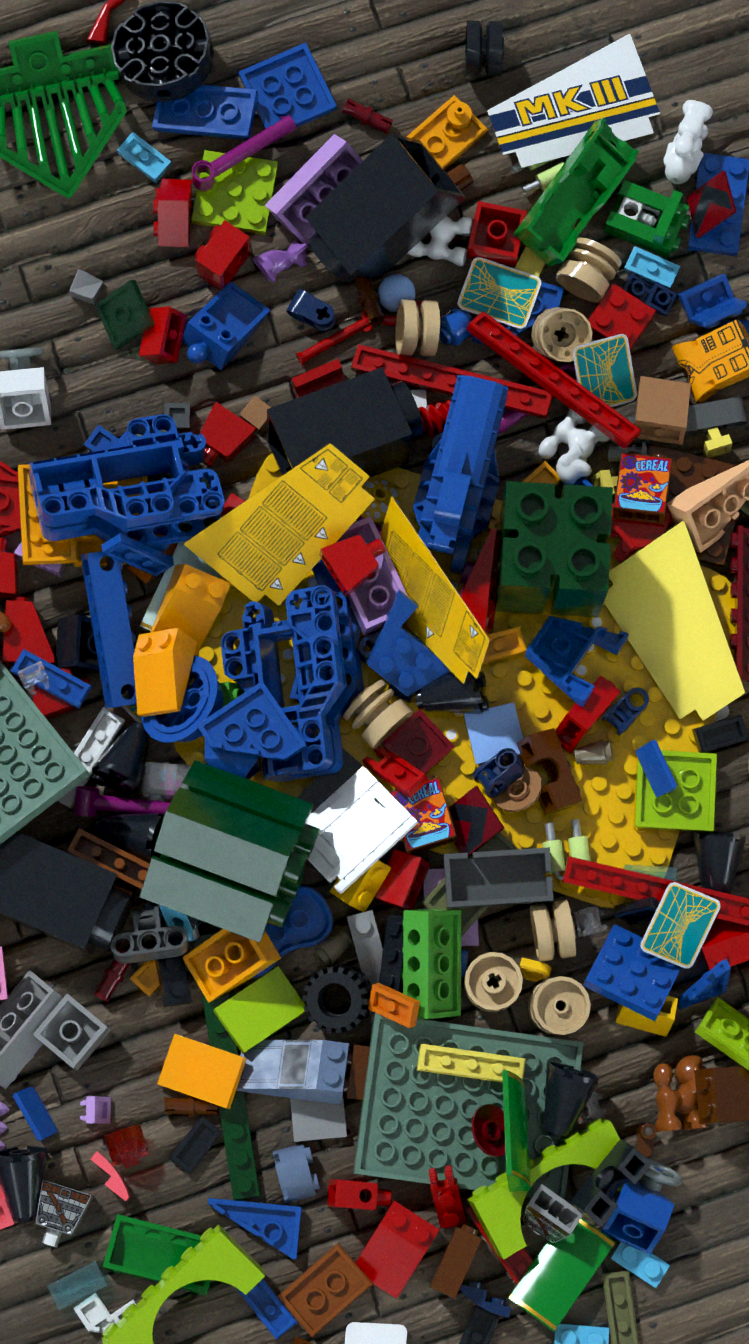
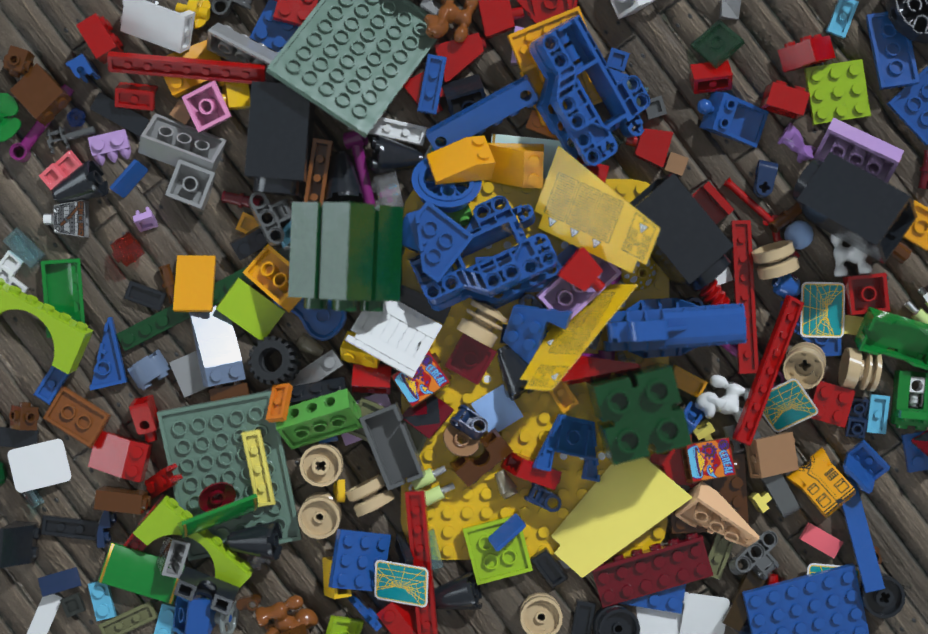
camera: 70 degrees right, 10 degrees up
clear tile [18,661,50,695] -> none
coral slope [90,1151,131,1201] -> none
blue tile [101,533,174,576] -> none
magenta piece [192,115,296,191] -> none
red hinge [362,746,429,798] -> none
clear tile [574,906,608,938] -> none

